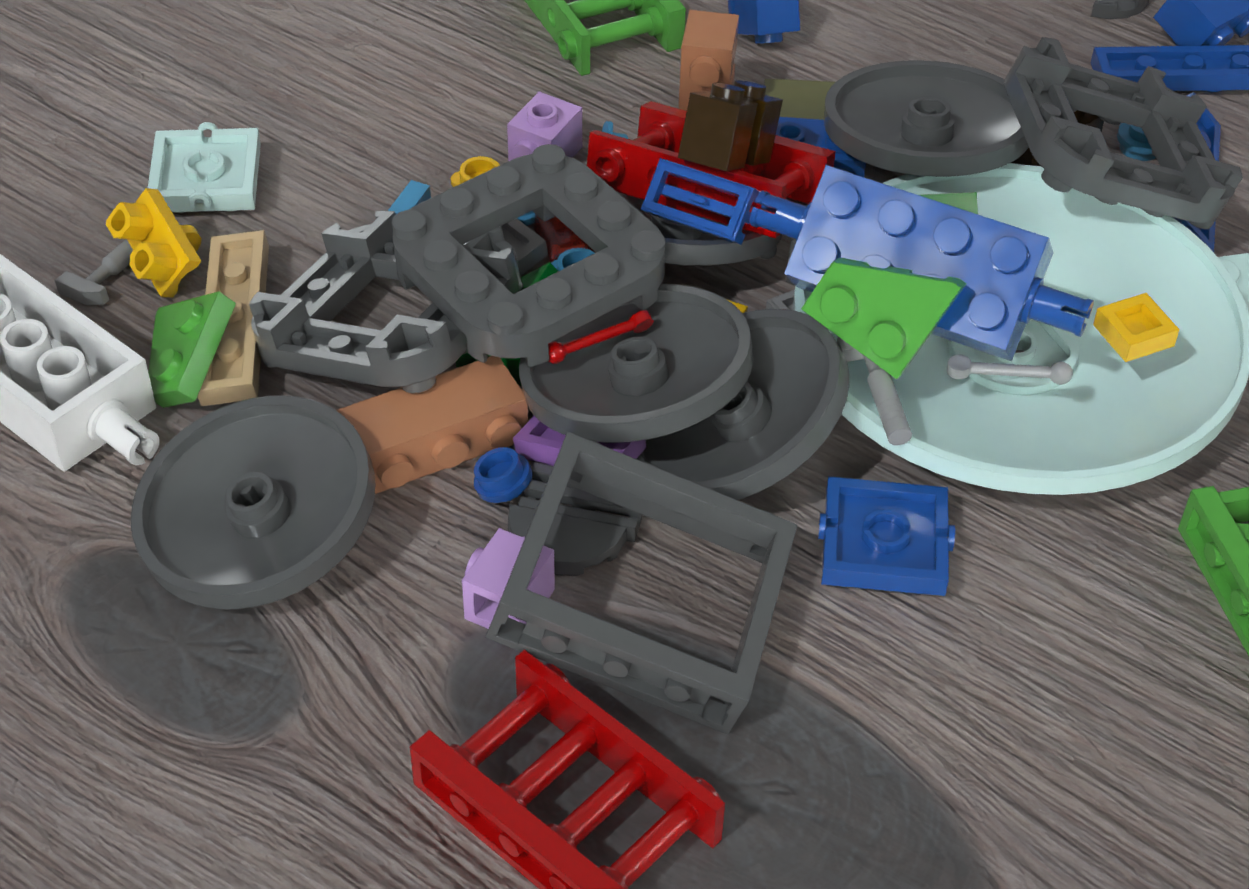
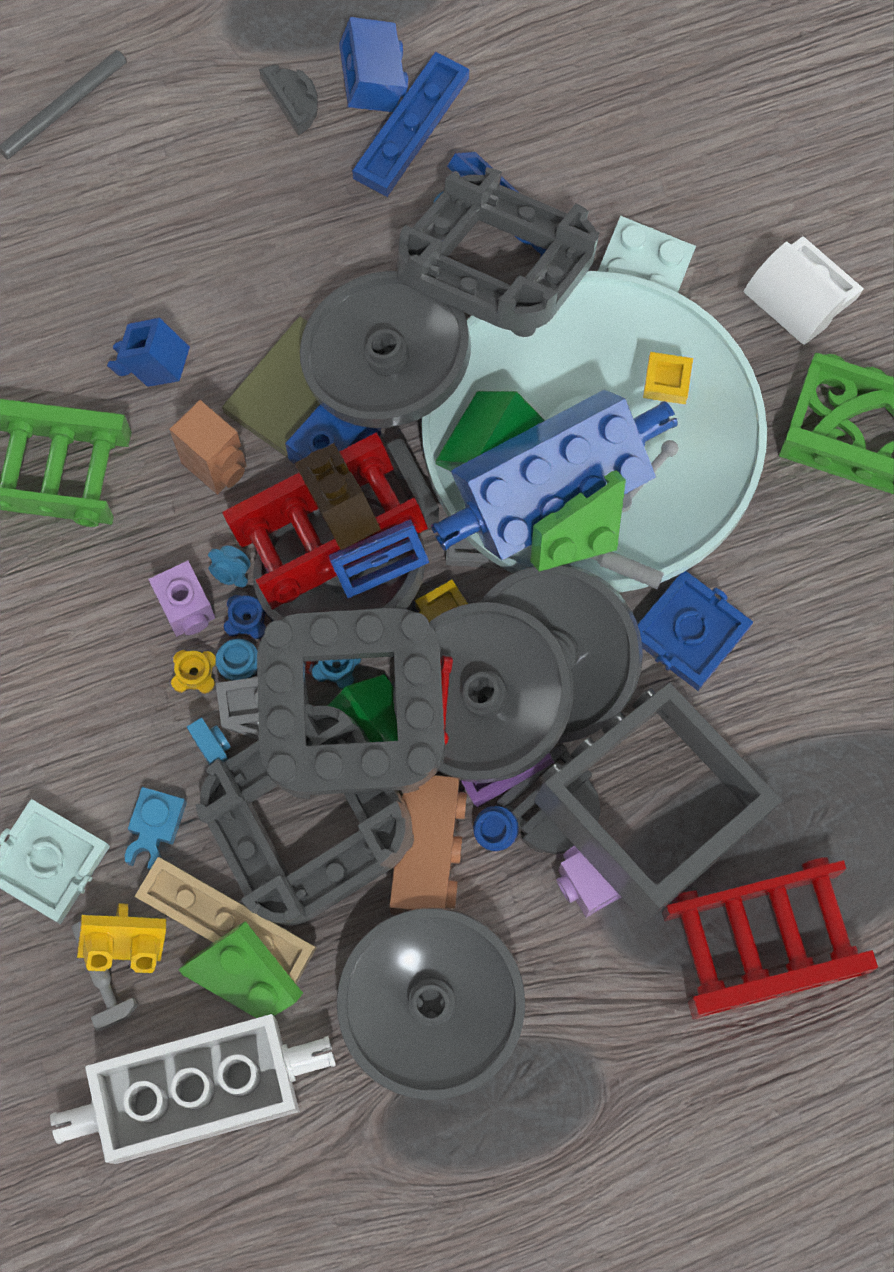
camera: 55 degrees left, 25 degrees up
none -> dark azure plate [125,787,187,871]

